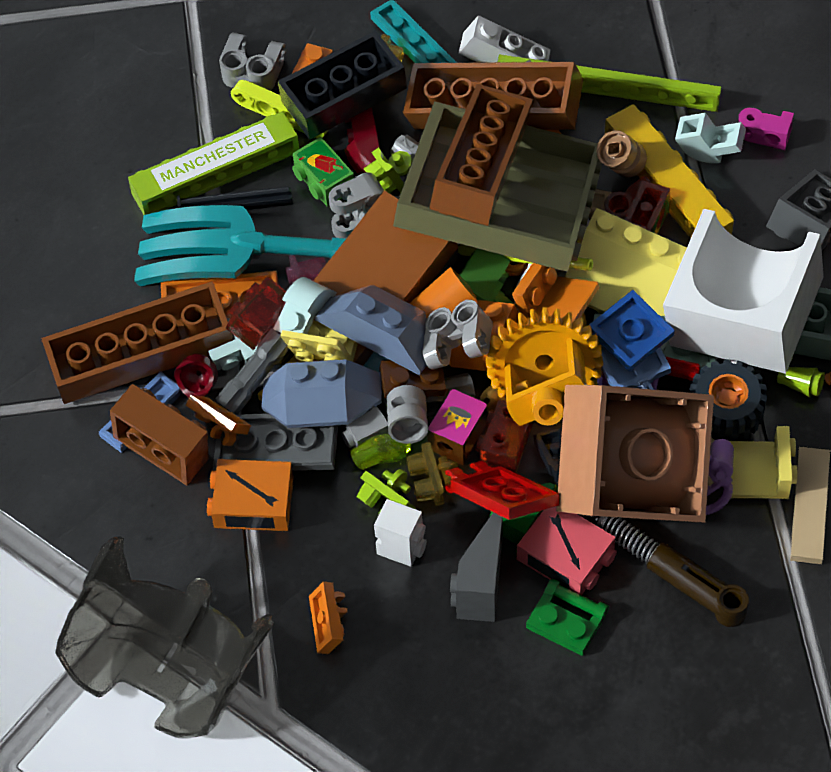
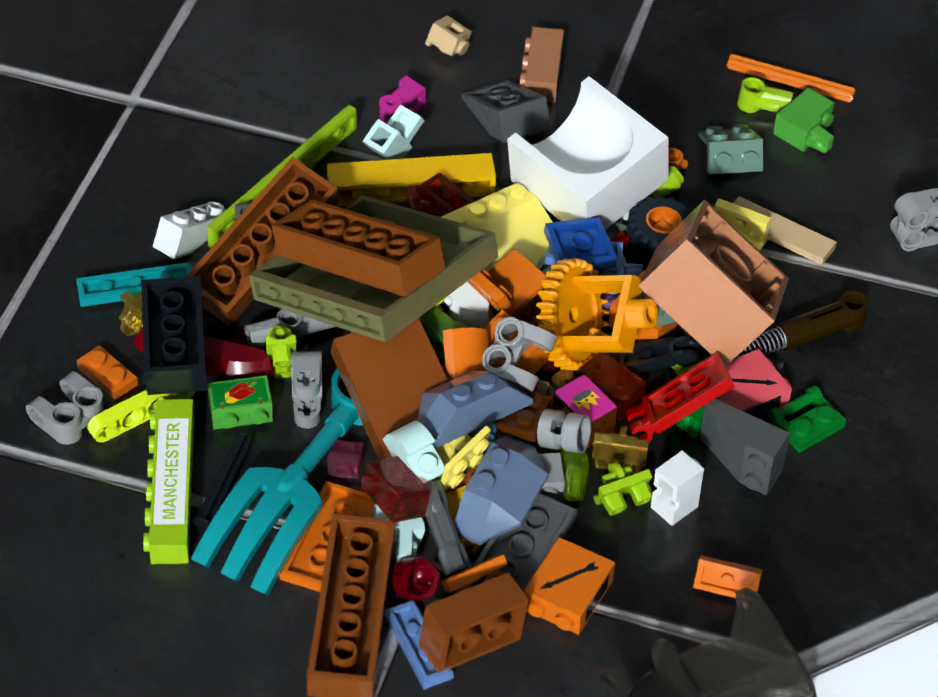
camera: 70 degrees left, 10 degrees down
medium nougat wheel [596,130,647,178] -> none

